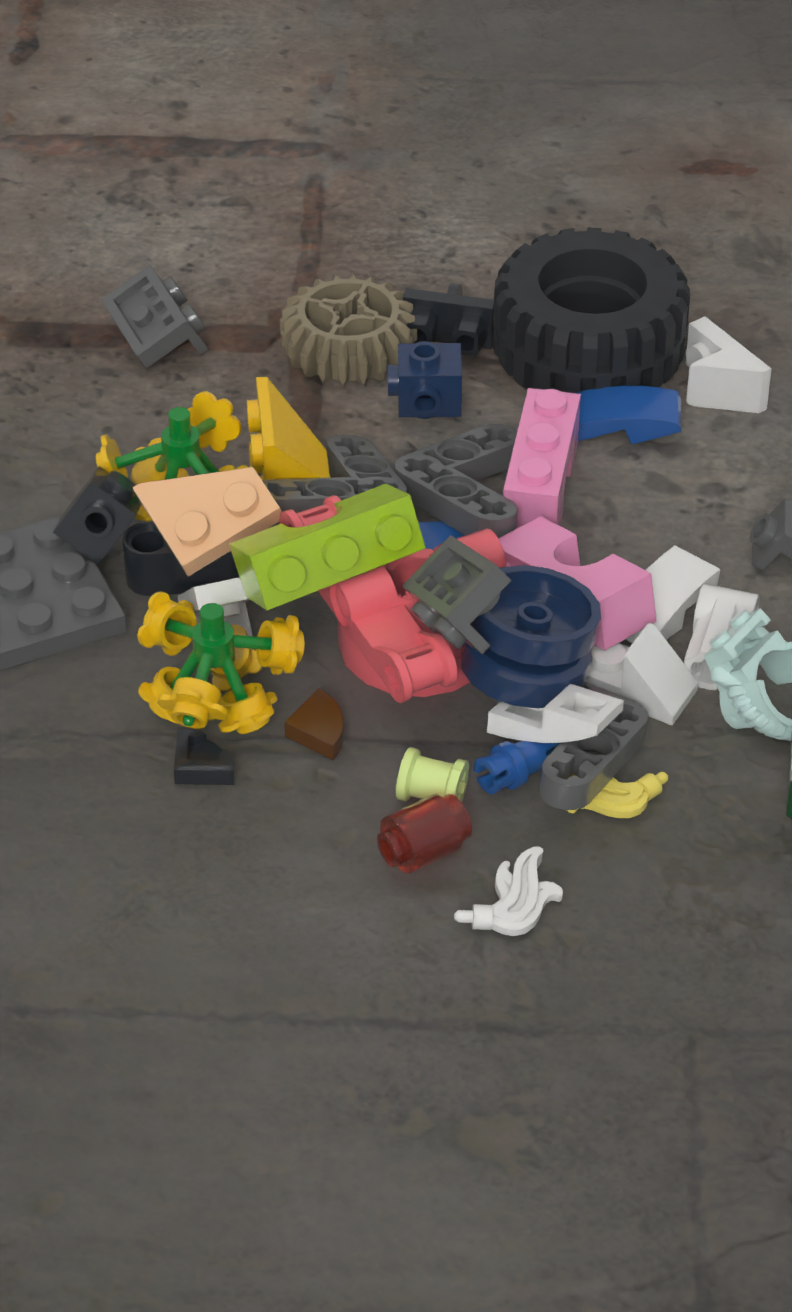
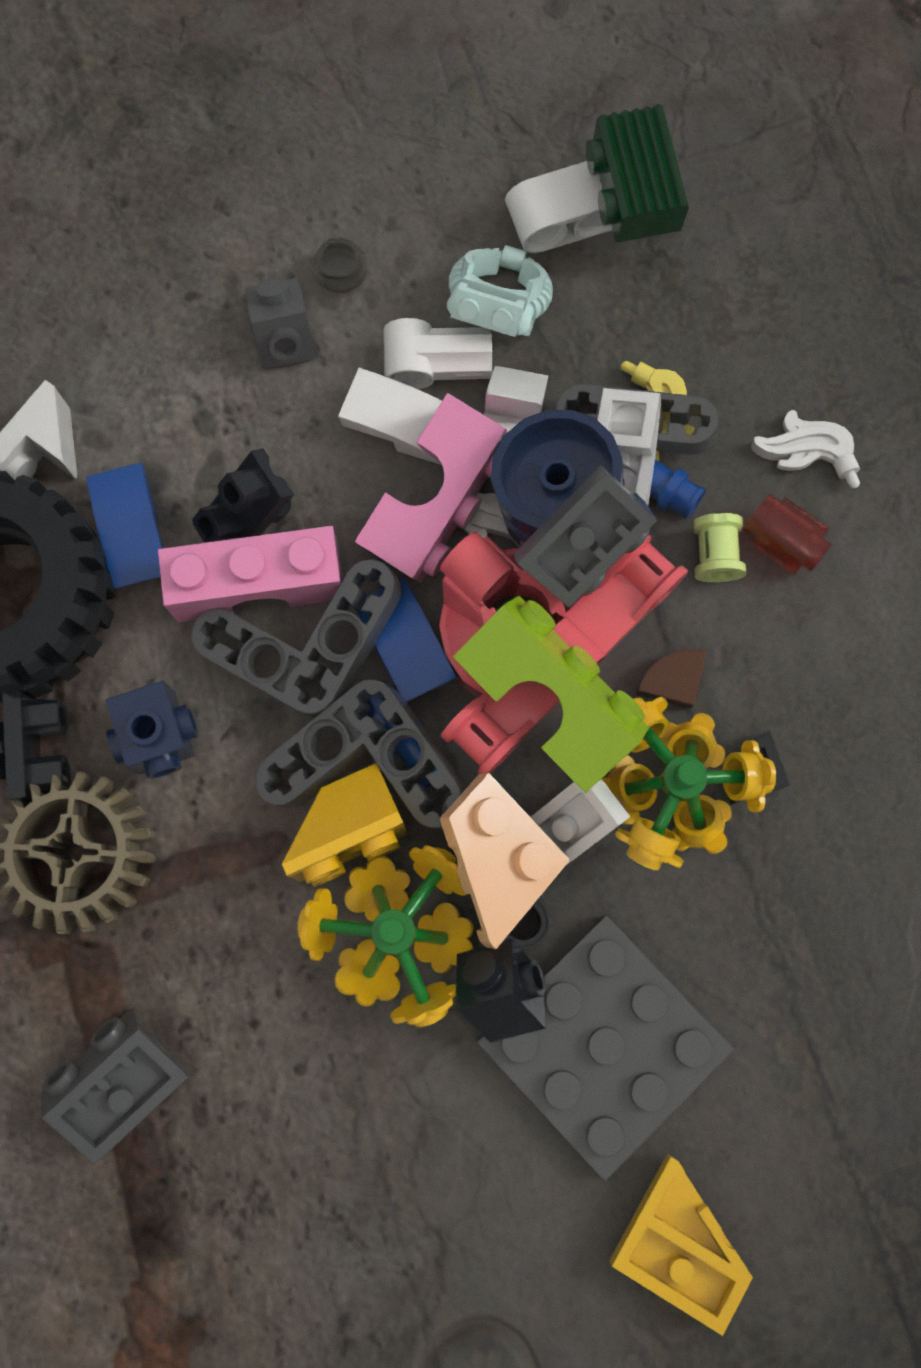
camera: 110 degrees left, 35 degrees up
none -> black hips [192,448,294,543]

